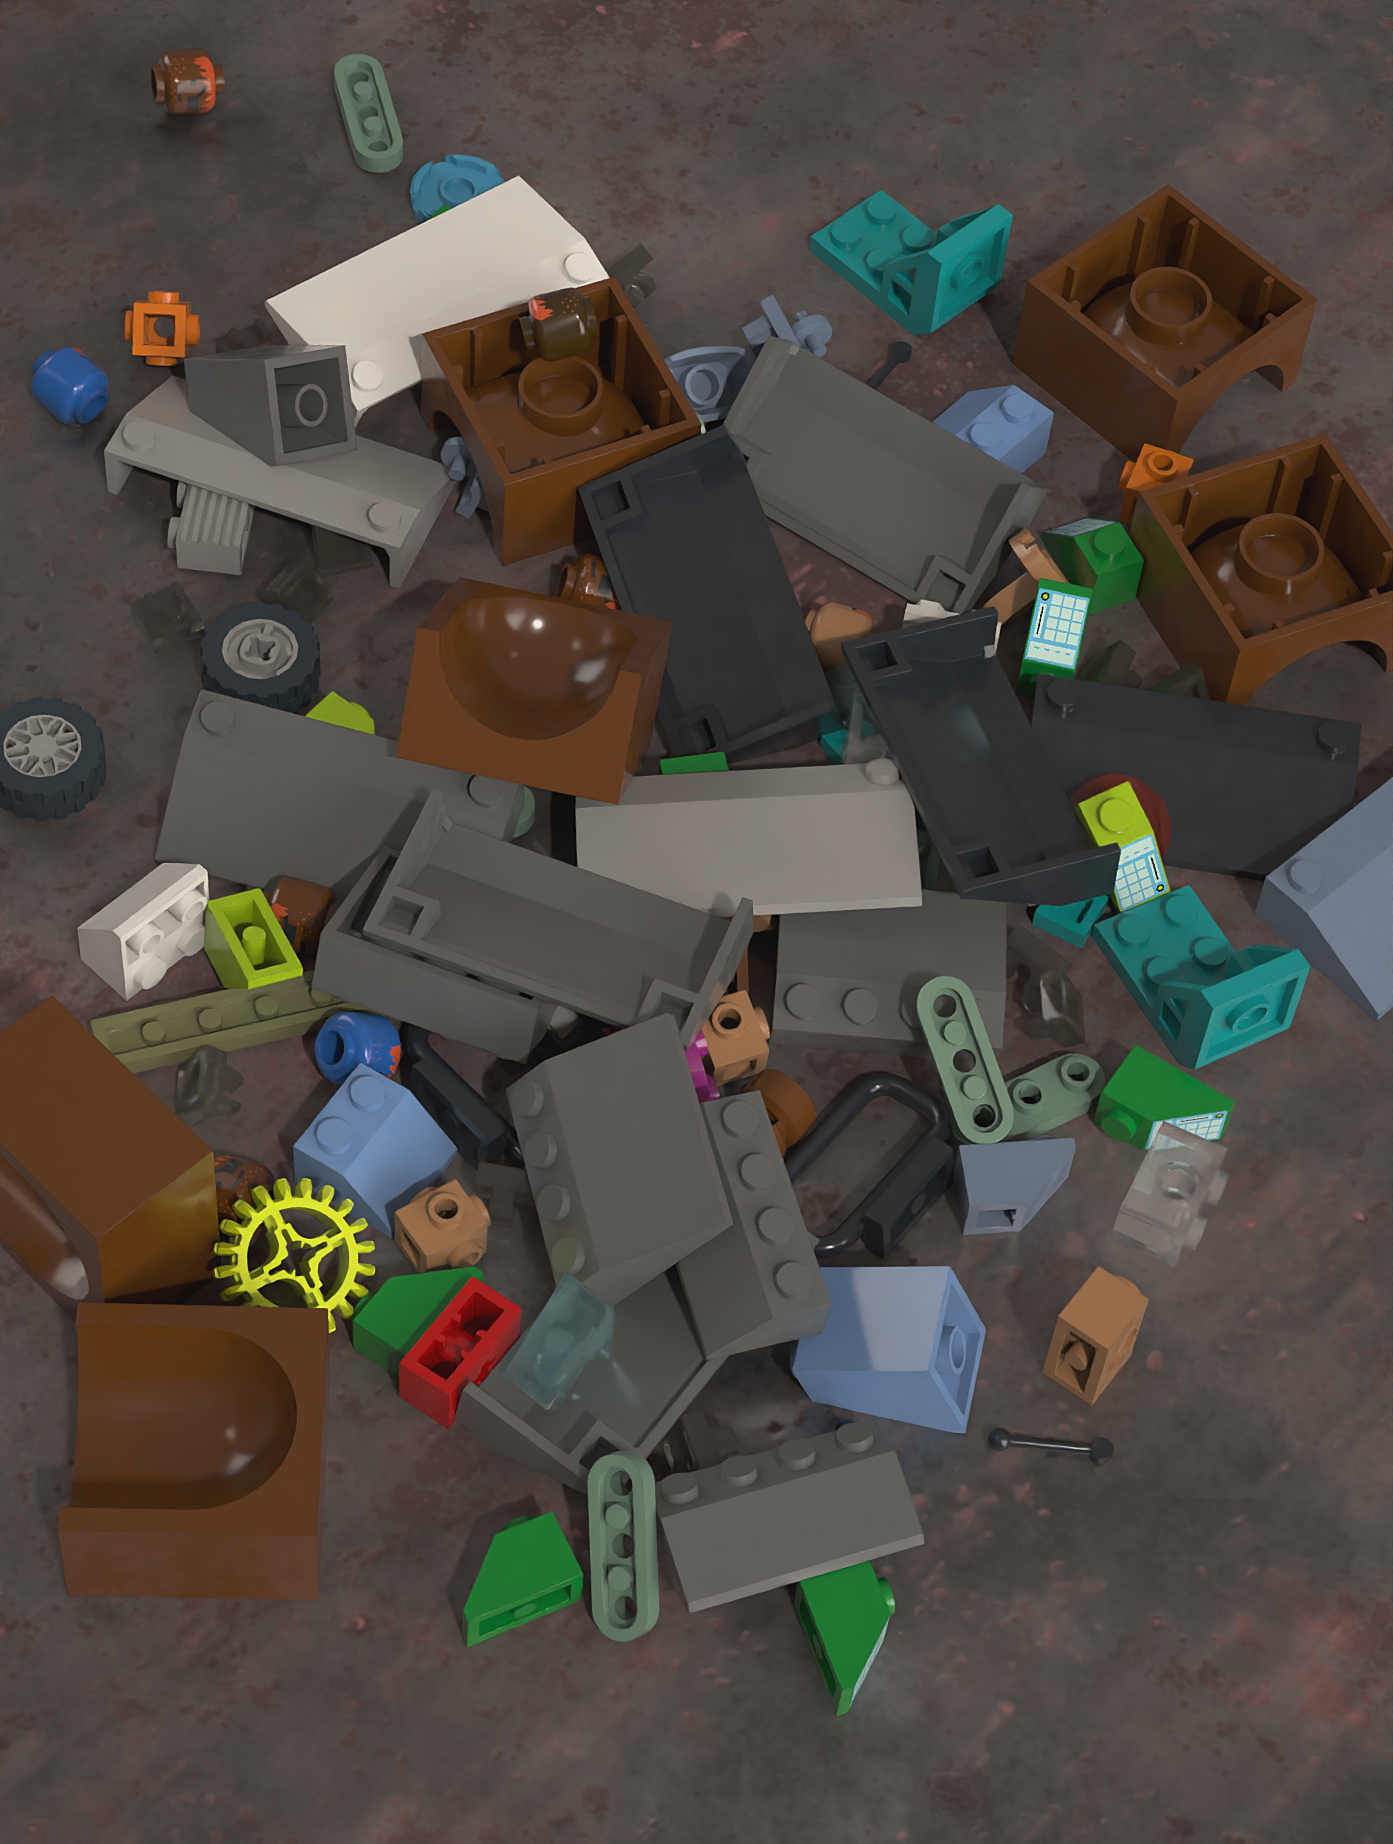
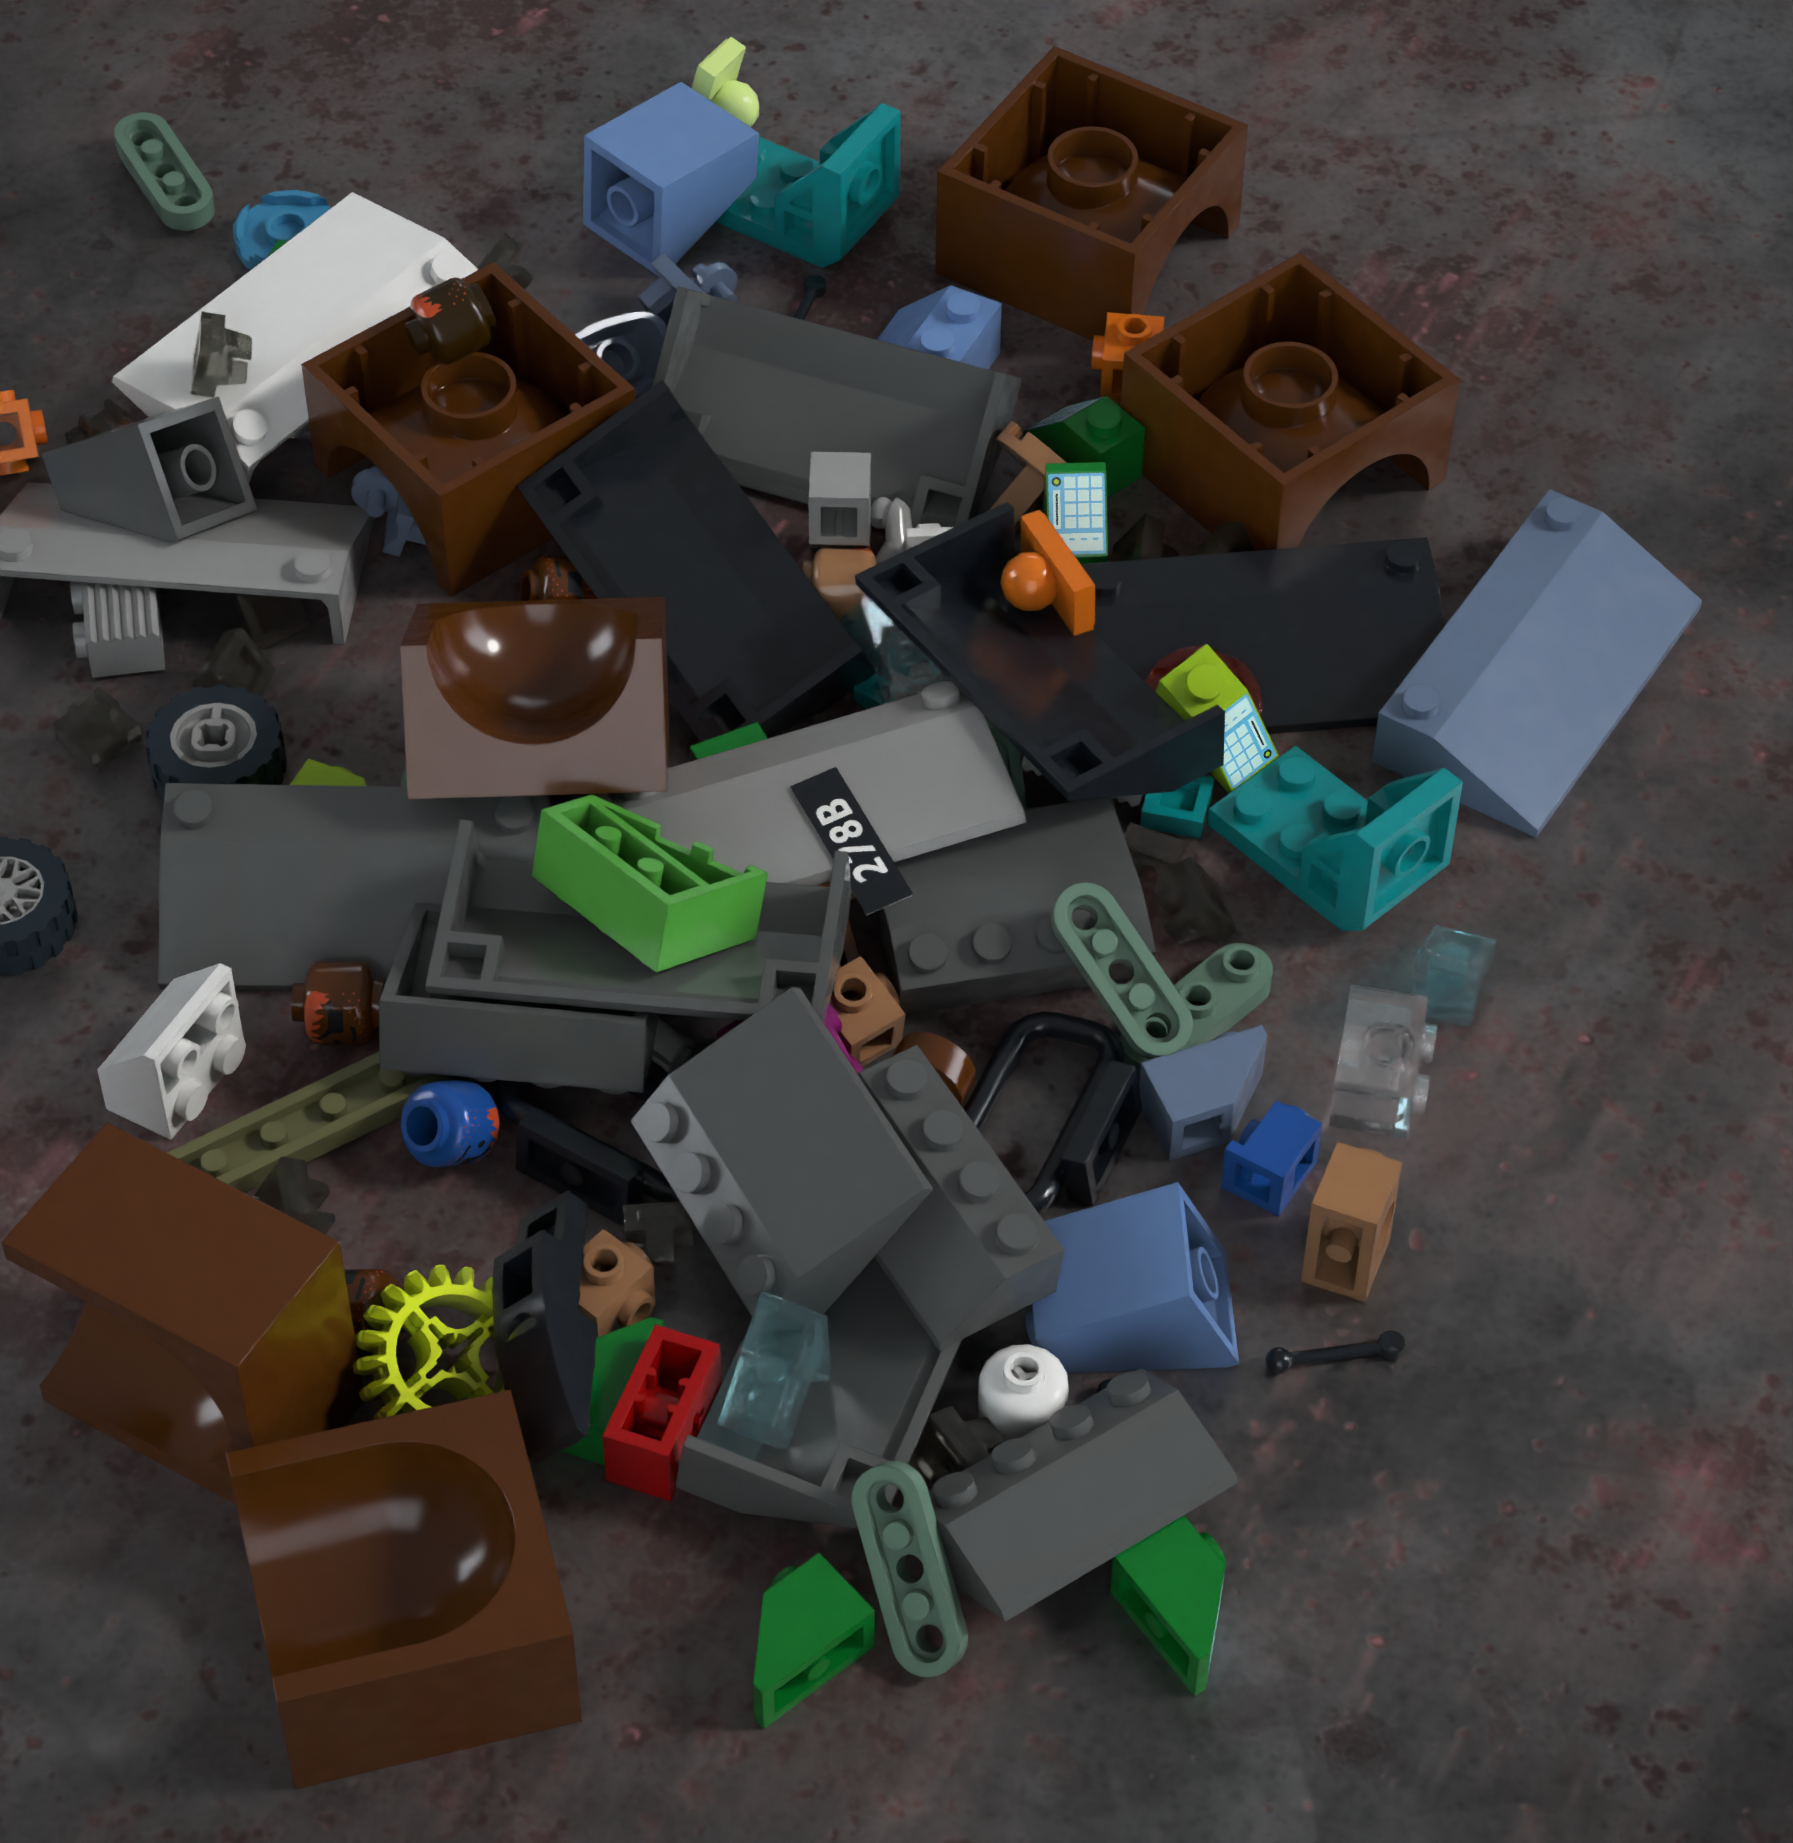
camera: 10 degrees left, 5 degrees down
lime slope [204,888,303,990] -> none
medium blue slope [293,1063,457,1239] -> none
green slope [1093,1045,1236,1151] -> none
none -> clear smoke tile [191,311,252,398]
none -> black slope [492,1191,598,1464]
none -> bright green wedge [531,794,768,972]
none -> medium blue slope [583,82,759,275]
none -> yellowish green tile [692,37,759,127]
none -> black sticker [790,767,913,915]
none -> light grey slope [808,452,871,552]
none -> light grey arm [871,497,913,564]
none -> white head [978,1344,1069,1443]
none -> orange tile [1000,510,1095,636]
none -> blue brick [1221,1100,1323,1217]
none -> clear light blue slope [1409,924,1497,1026]

